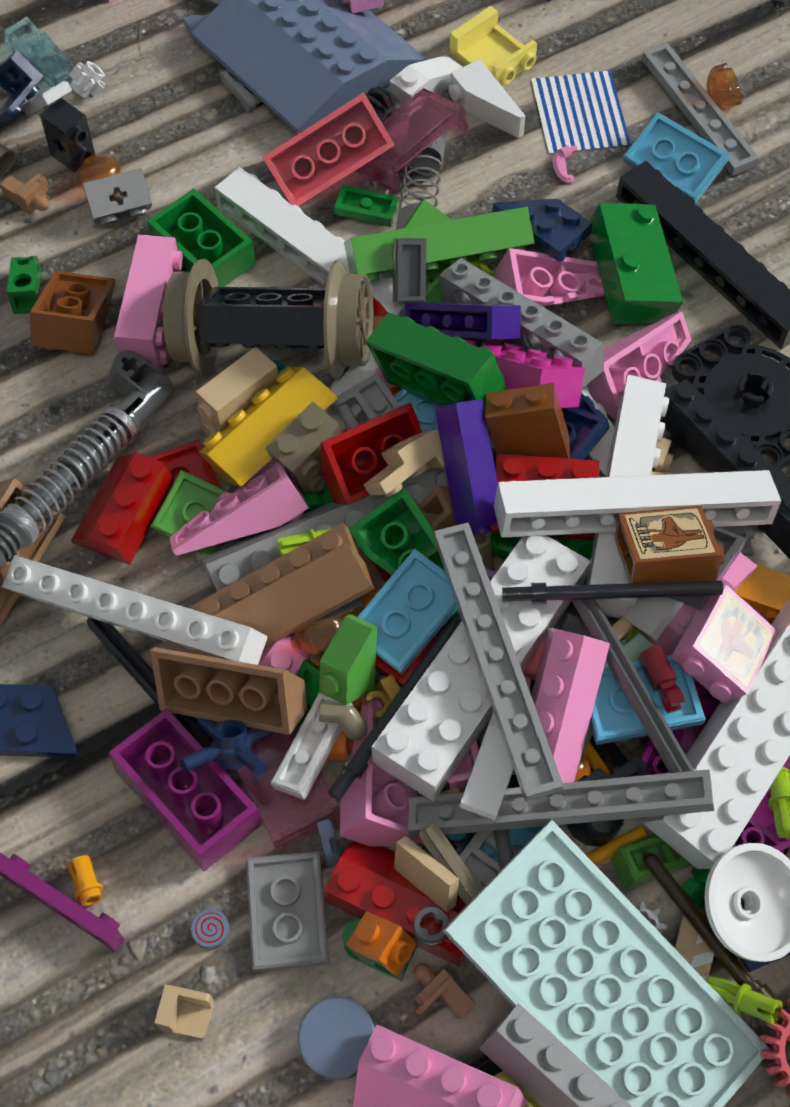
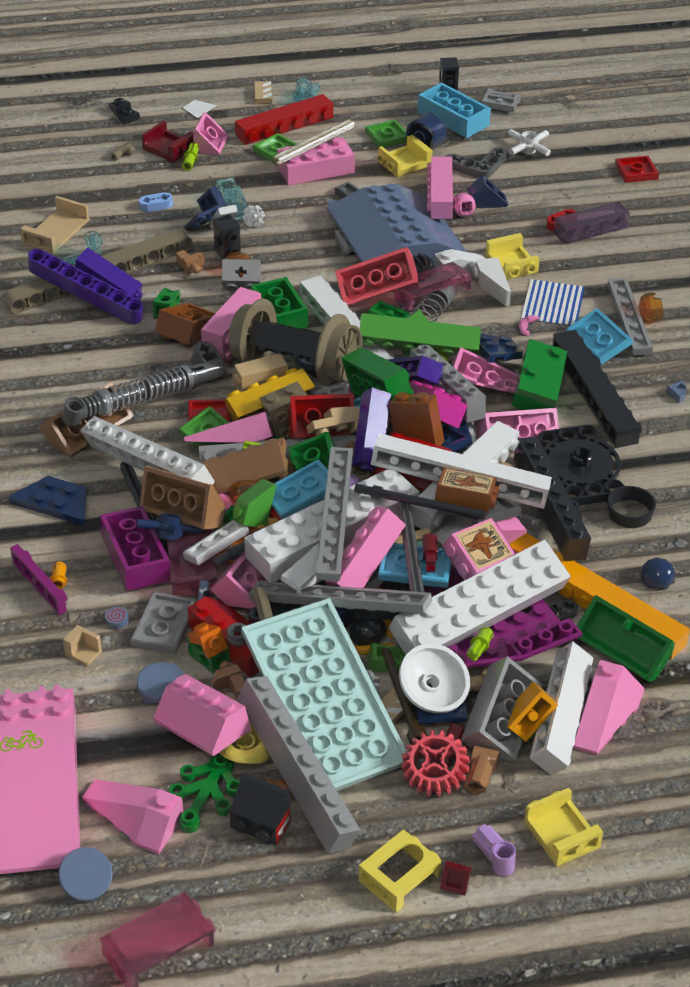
camera: 20 degrees right, 20 degrees down
red slope [71,452,175,565] -> none
dark tan arm [319,703,367,741] -> none
dark grey tile [392,238,427,303] -> none
tan tile [394,836,459,912] -> none
lime axle [706,975,783,1025] -> none

